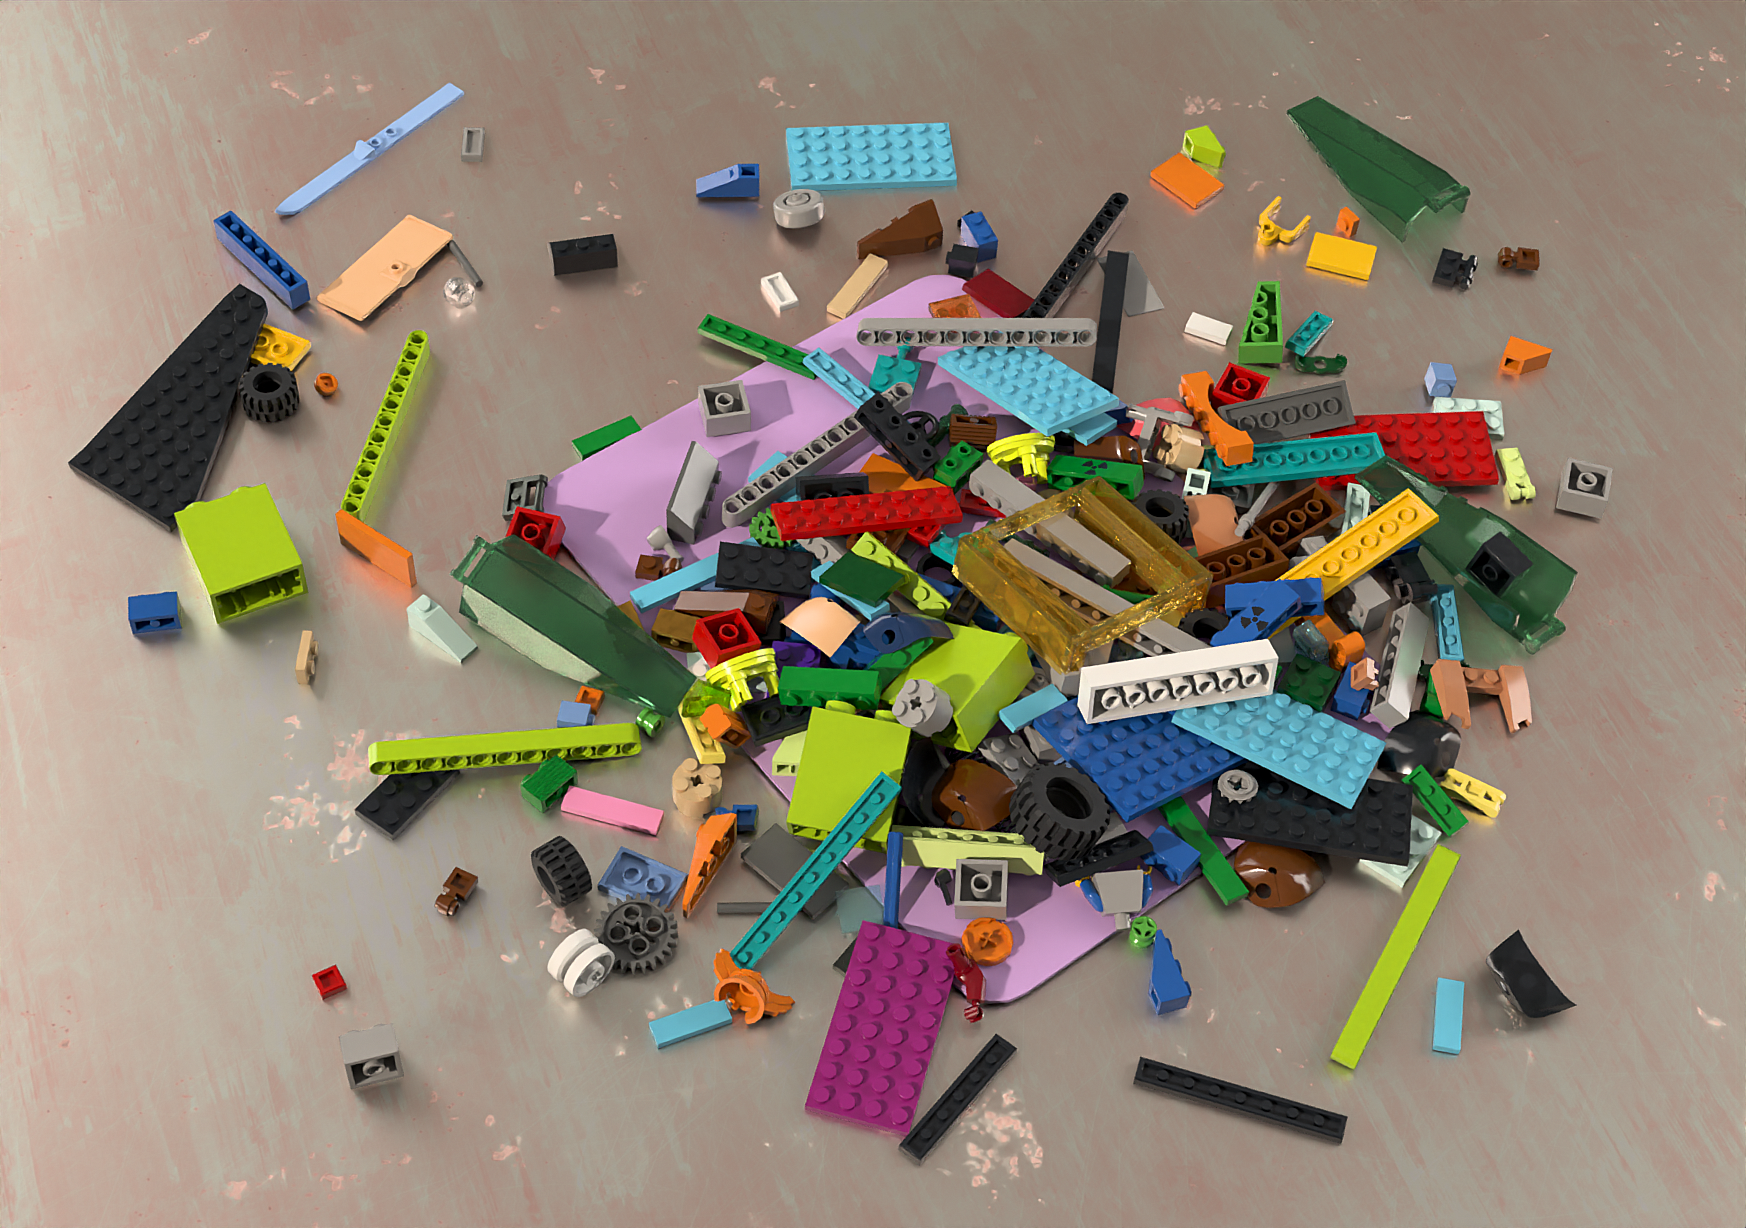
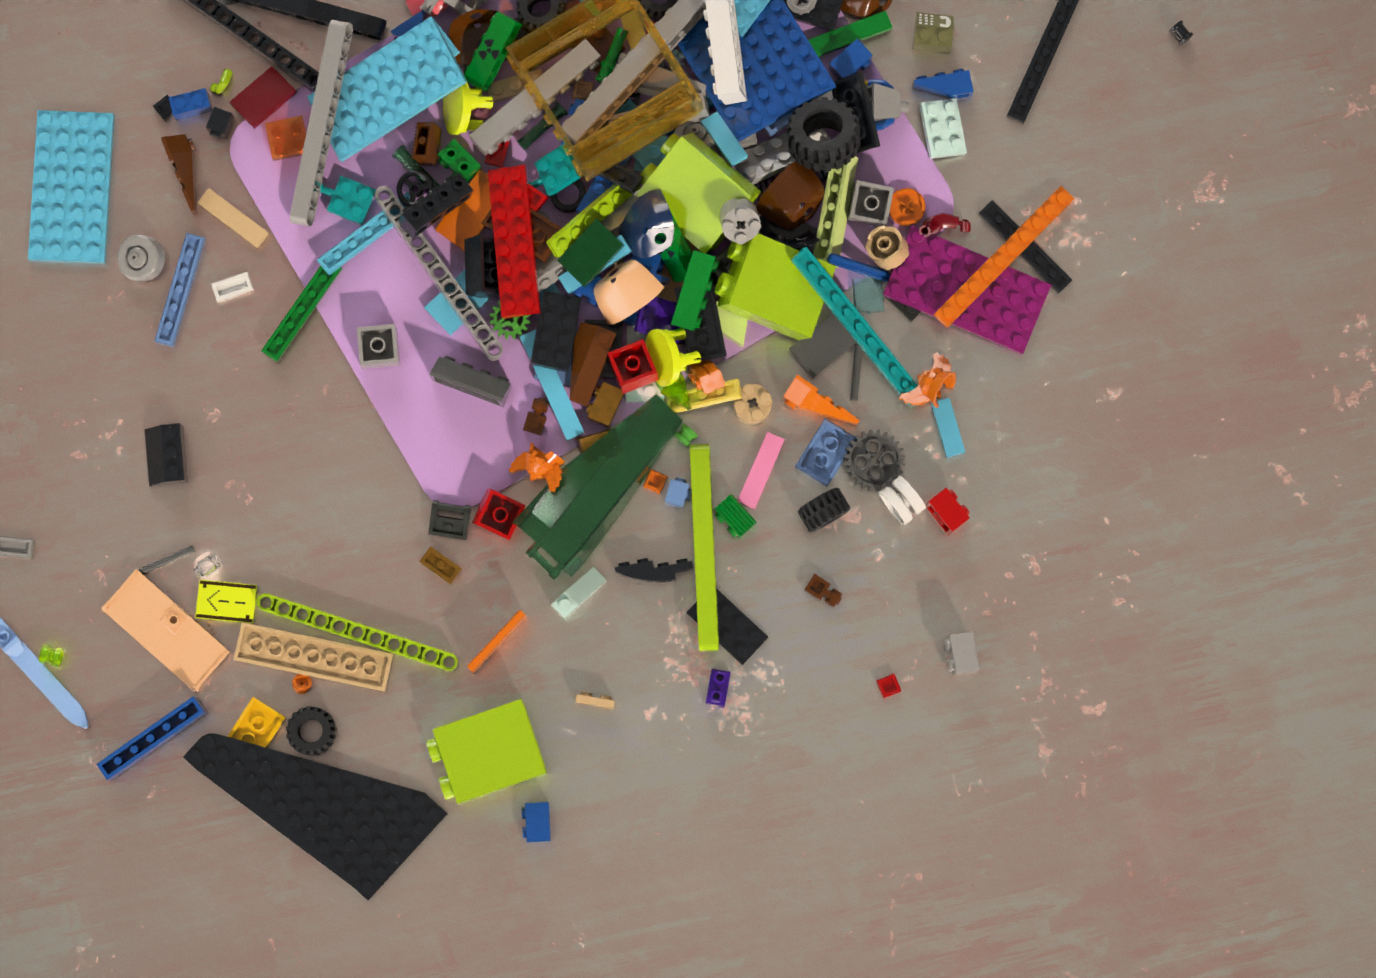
camera: 85 degrees left, 30 degrees up
green tile [572,415,642,461] -> none
light grey bar [646,525,684,562] -> none
blue slope [696,164,759,197] -> none
blue plate [715,805,759,831] -> none
black hand [934,869,953,906] -> none
bright green wheel [1129,916,1157,948] -> none
none -> clear neon green wheel [39,644,64,667]
none -> medium blue tile [155,233,206,347]
none -> neon yellow tile [195,580,258,624]
none -> lime arm [210,69,233,95]
none -> tan plate [233,622,394,692]
none -> pearl gold plate [419,546,462,584]
none -> orange helmet [508,443,565,492]
none -> black slope [615,558,693,583]
none -> dark purple hips [705,669,731,708]
none -> tan brick [866,226,909,270]
none -> olive slope [912,12,954,54]
none -> light aqua plate [919,98,967,159]
none -> red brick [925,487,970,536]
none -> orange plate [934,186,1075,328]

